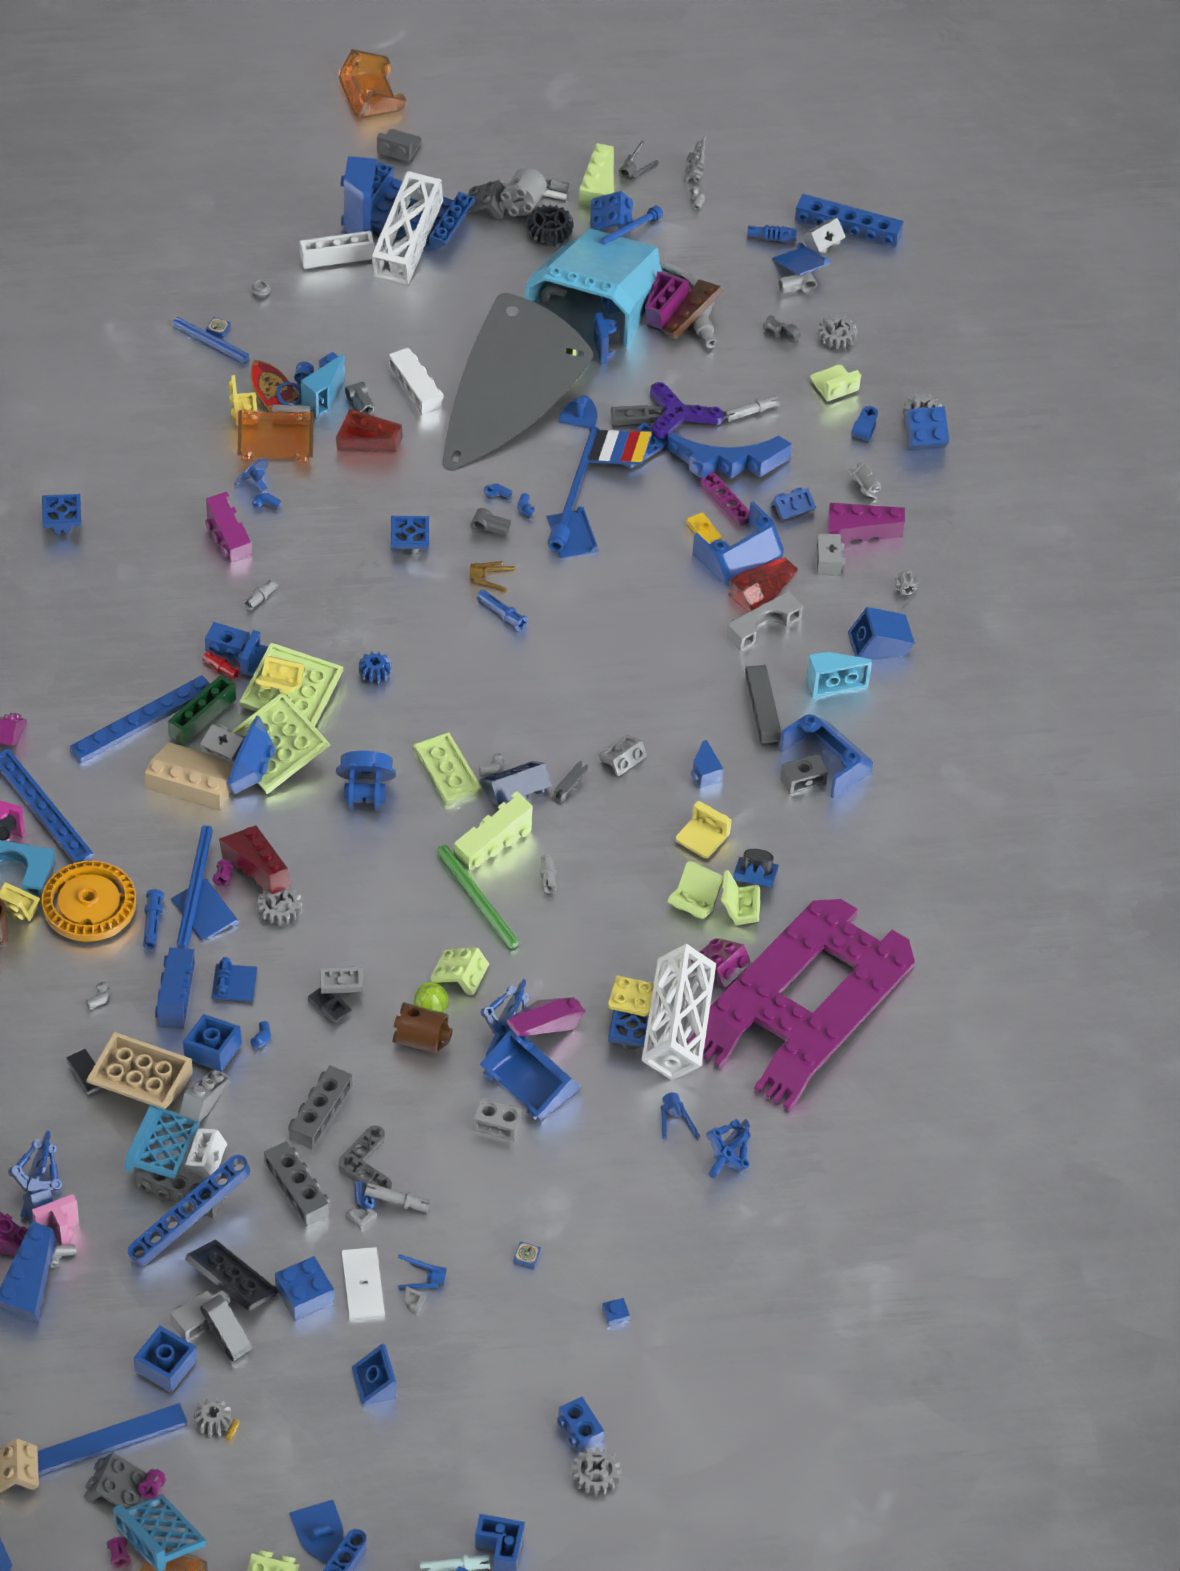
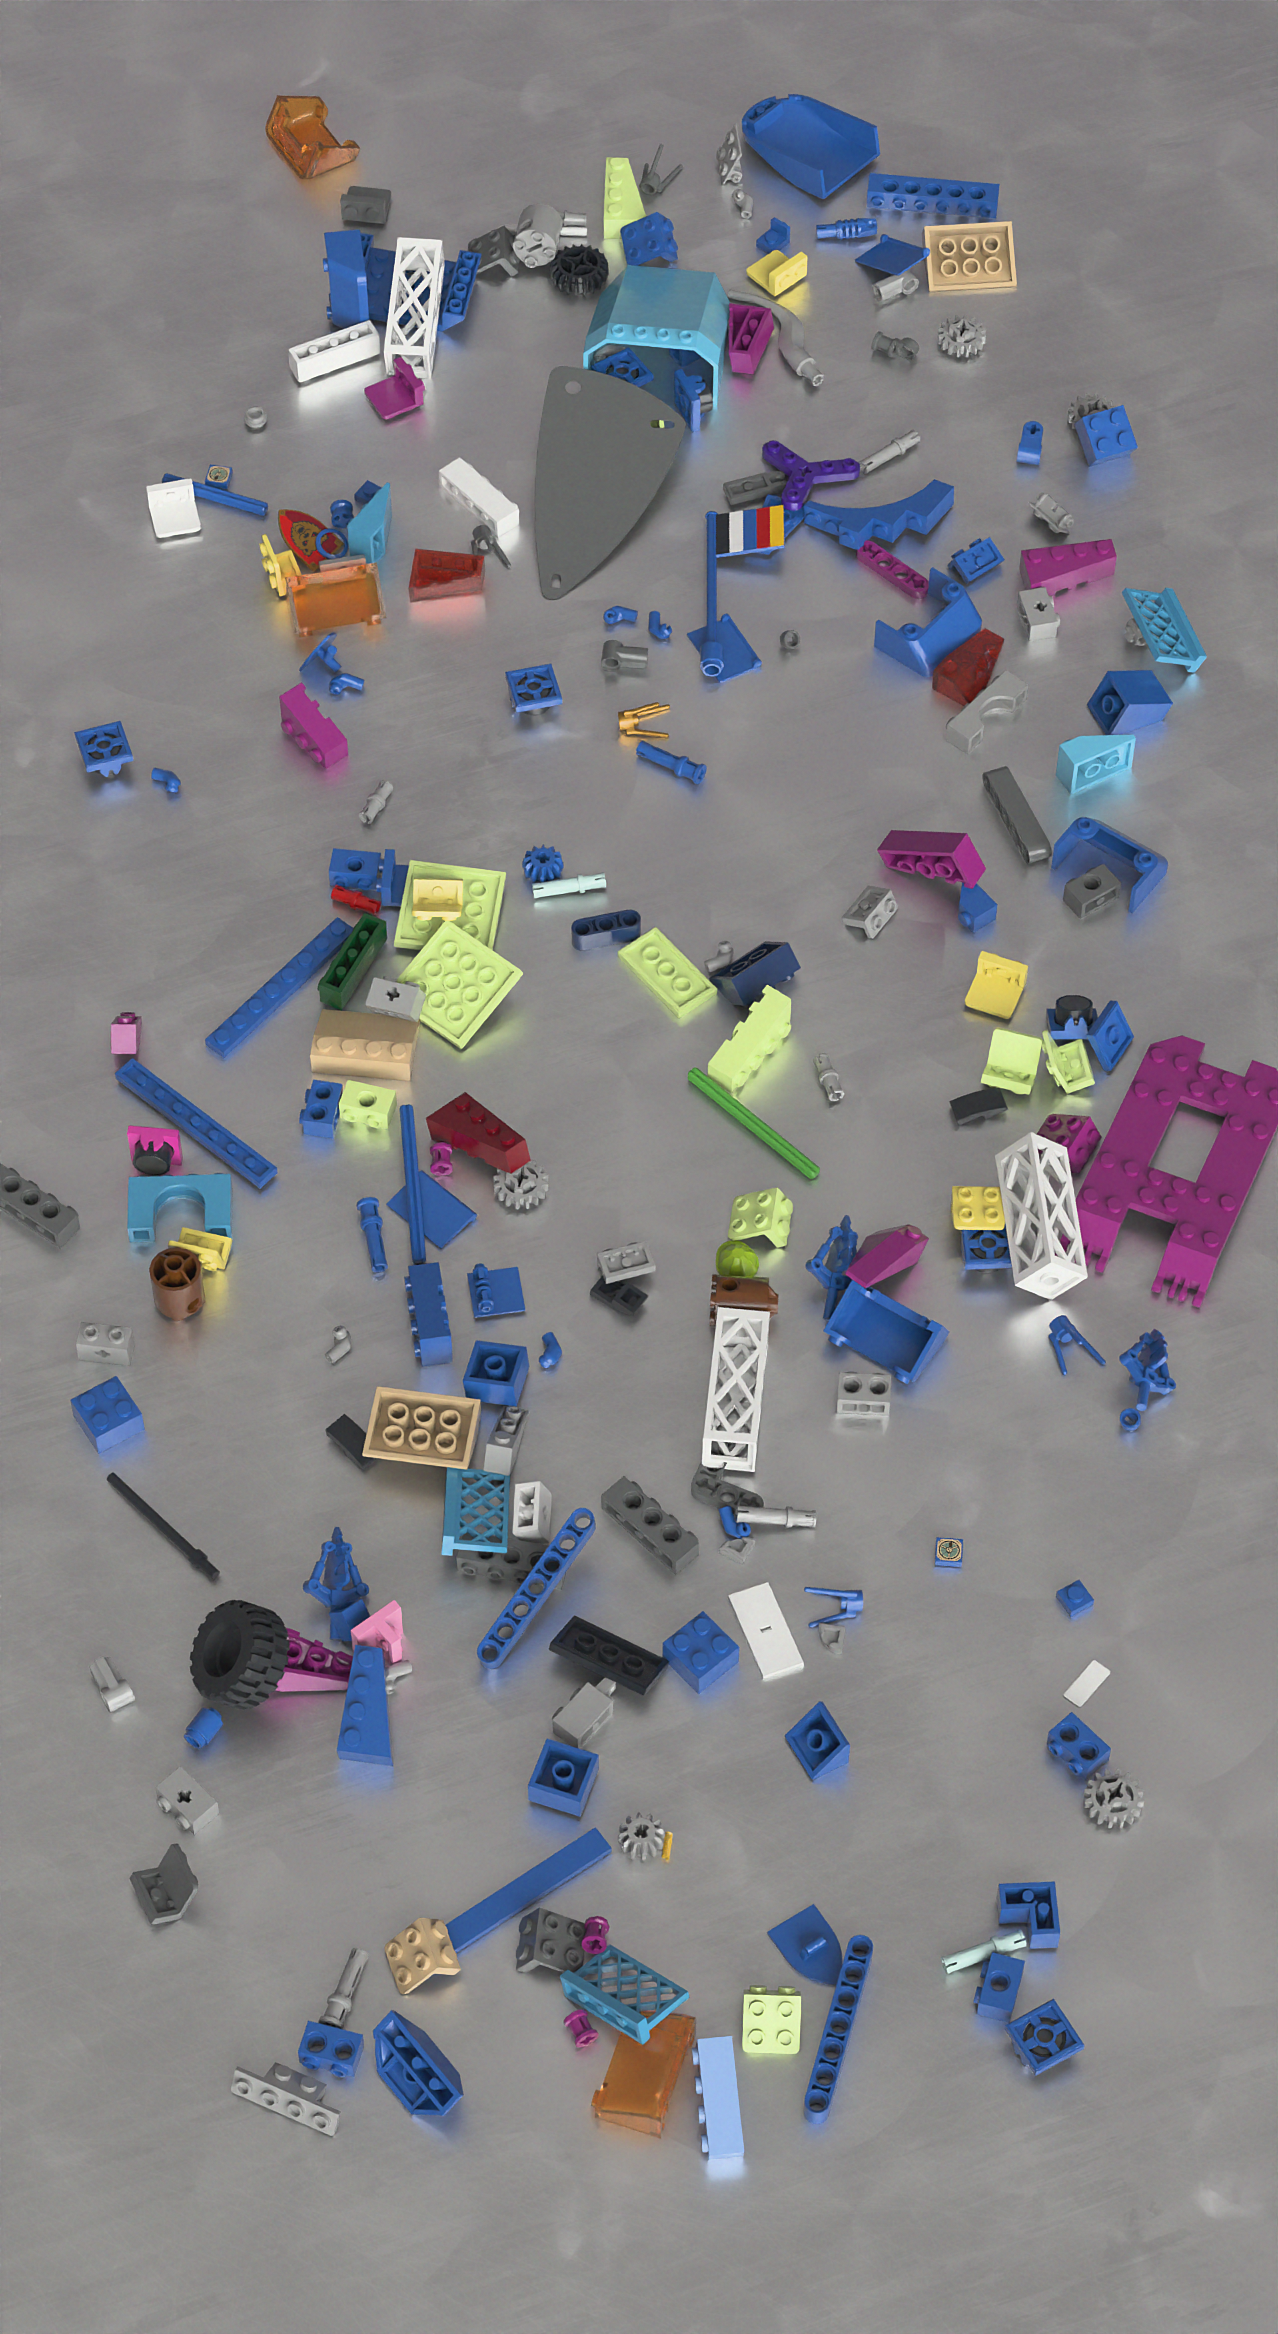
camera: 10 degrees left, 5 degrees up
light orange piece [42,861,136,942] -> none
beam [200,1294,252,1362] -> none
blue wedge [226,716,275,794] -> none
dark grey brick [288,1065,352,1150] -> none
blue piece [336,751,396,810] -> none
dark grey piece [345,382,375,417] -> none
dark grey piece [551,761,588,804] -> none
blue shield [558,395,598,429] -> none
blue piece [601,205,663,245] -> none
reddish brown wing [662,279,724,339] -> none
yellow plate [686,512,722,544] -> none
brick [802,218,846,254] -> none
yellowish green bracket [810,365,861,402] -> none
none -> white bracket [146,478,201,538]
none -> blue arm [151,768,181,793]
none -> blue brick [299,1079,343,1139]
none -> yellowish green brick [339,1080,397,1129]
none -> magenta bracket [364,357,425,419]
none -> dark grey plant [471,525,511,570]
none -> light aqua pin [532,872,606,899]
none -> dark blue beam [571,910,641,951]
none -> blue piece [591,347,654,387]
none -> white piece [702,1307,770,1472]
none -> blue windscreen [742,94,880,199]
none -> light yellow bracket [746,250,807,296]
none -> blue bracket [756,217,790,254]
none -> dark grey hinge [780,630,800,649]
none -> magenta wedge [877,830,986,889]
none -> tan slope [922,221,1017,292]
none -> black slope [949,1087,1008,1125]
none -> white sticker [1063,1660,1111,1707]
none -> blue tile [1086,1000,1134,1071]
none -> blue hinge [1120,1408,1141,1431]
none -> dark azure fence [1122,588,1207,673]

